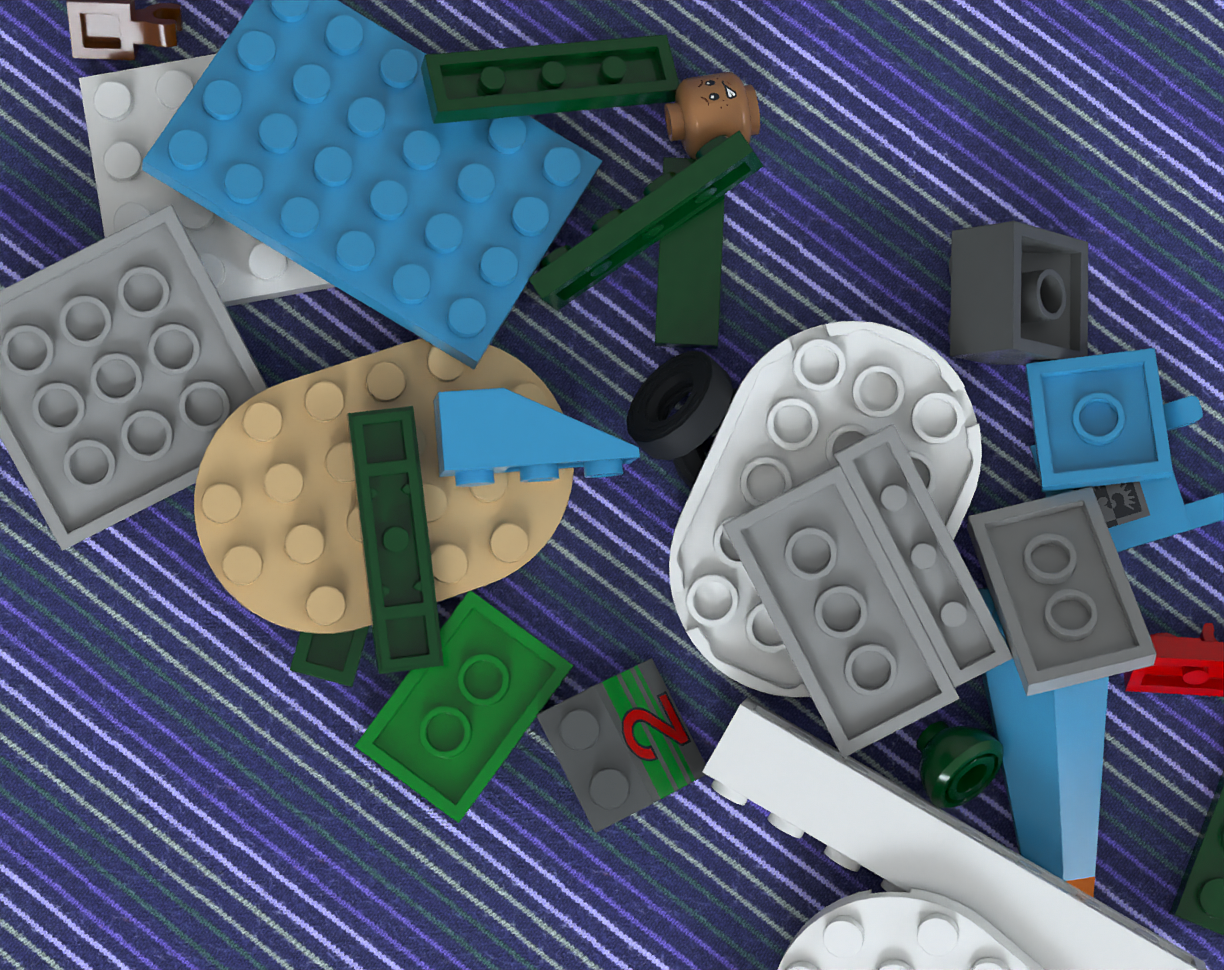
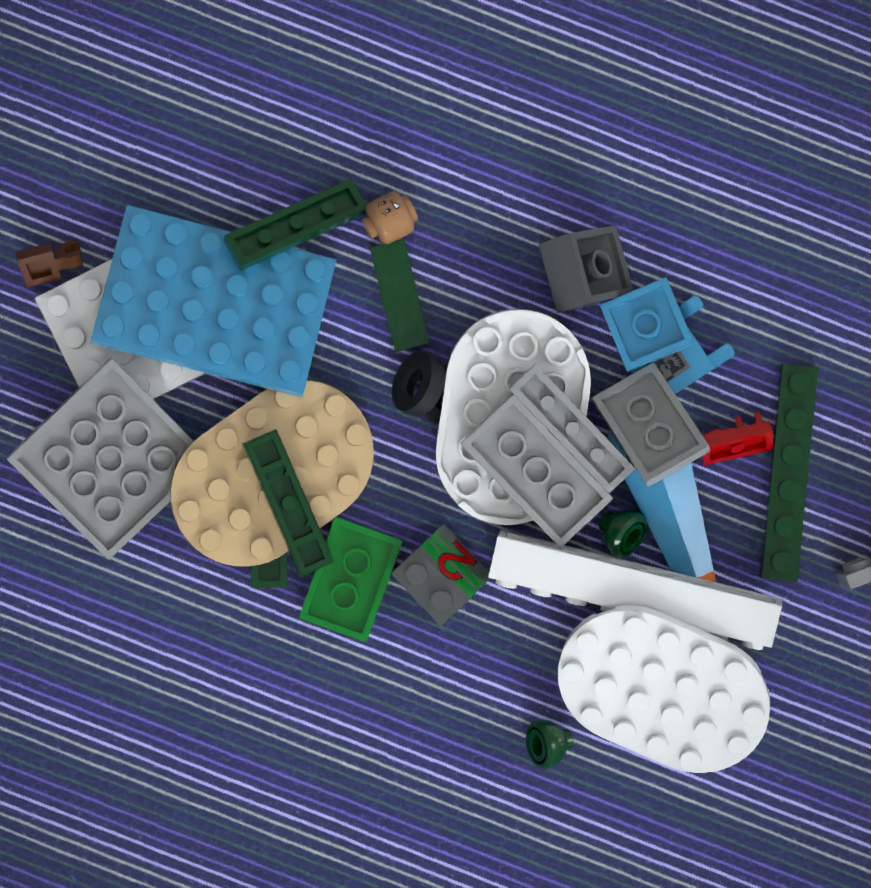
camera: 20 degrees left, 5 degrees up
dark azure slope [433,388,640,487] -> none
dark green plate [529,130,764,311] -> none

